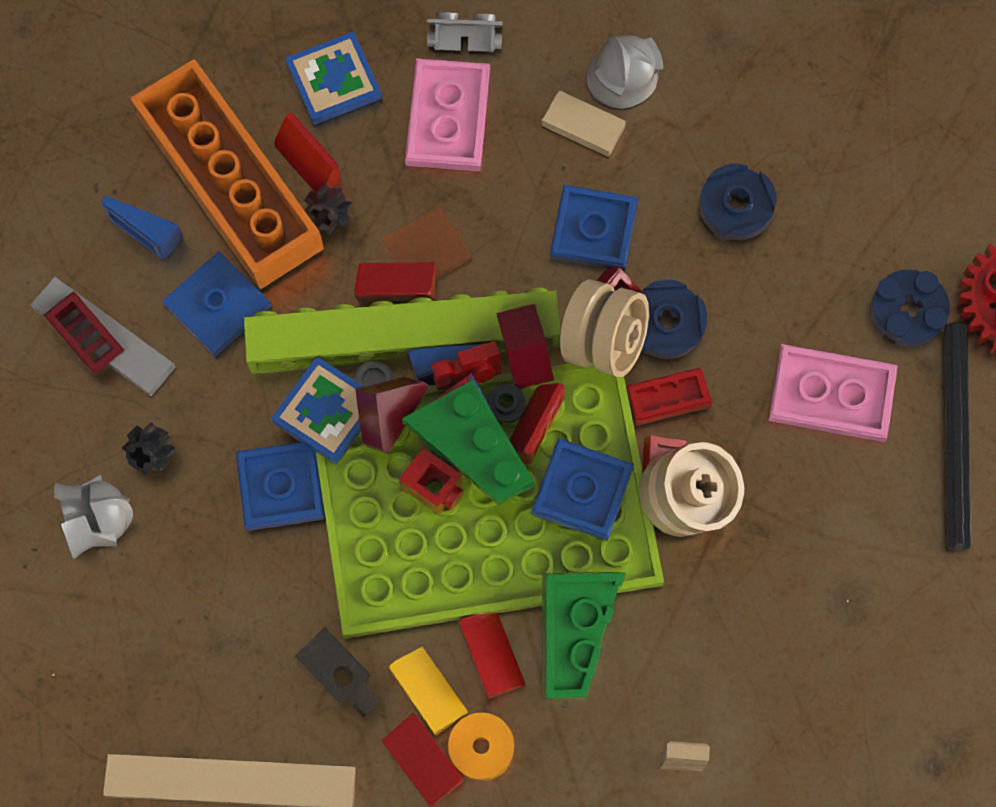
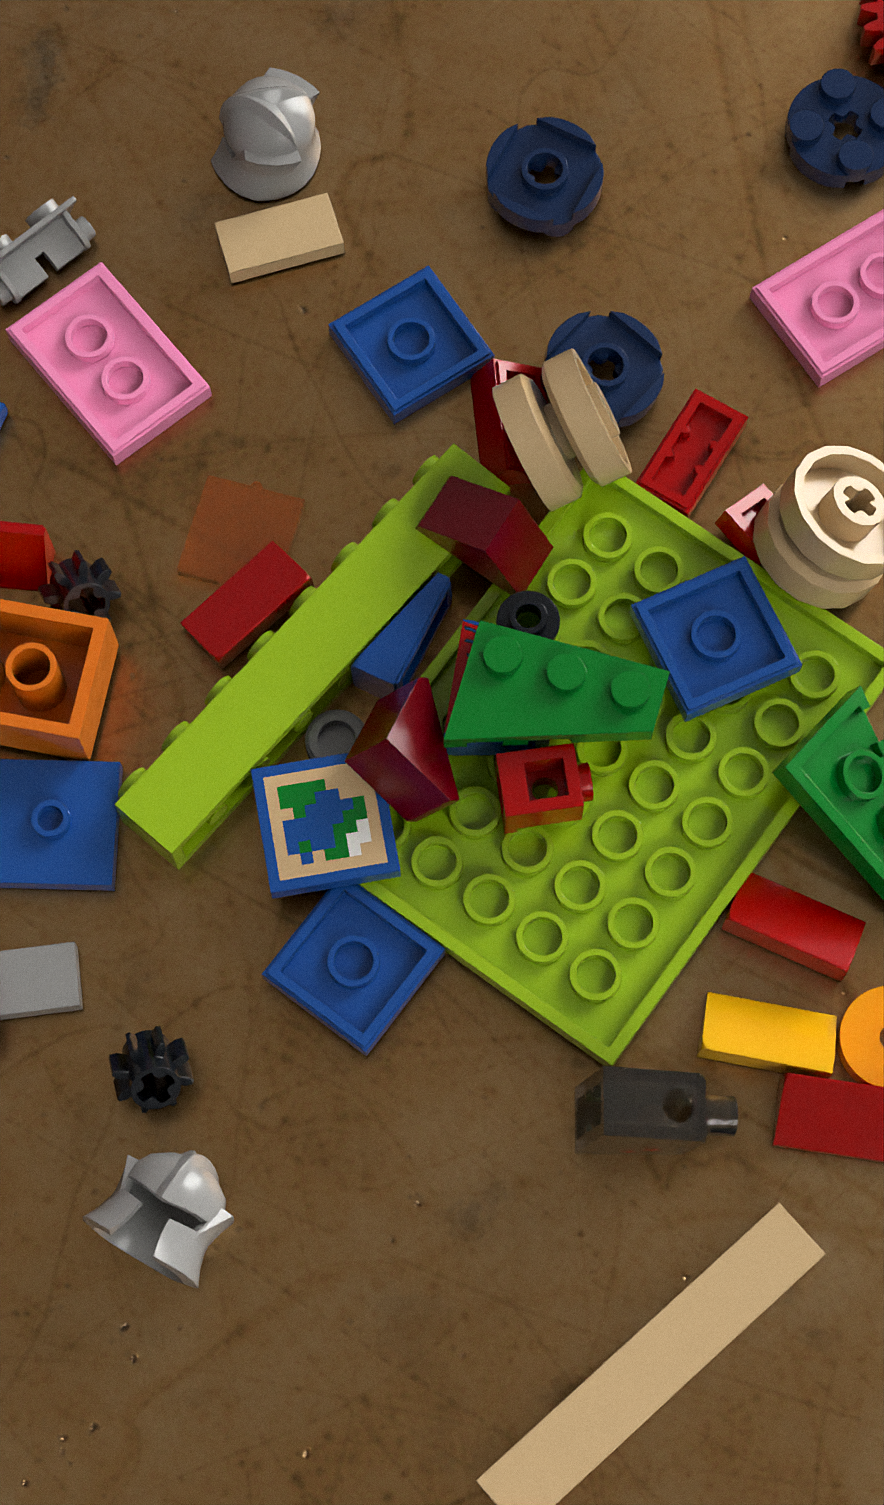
camera: 45 degrees left, 0 degrees up
red plate [431,341,502,390] -> none
red slope [509,383,565,465] -> none

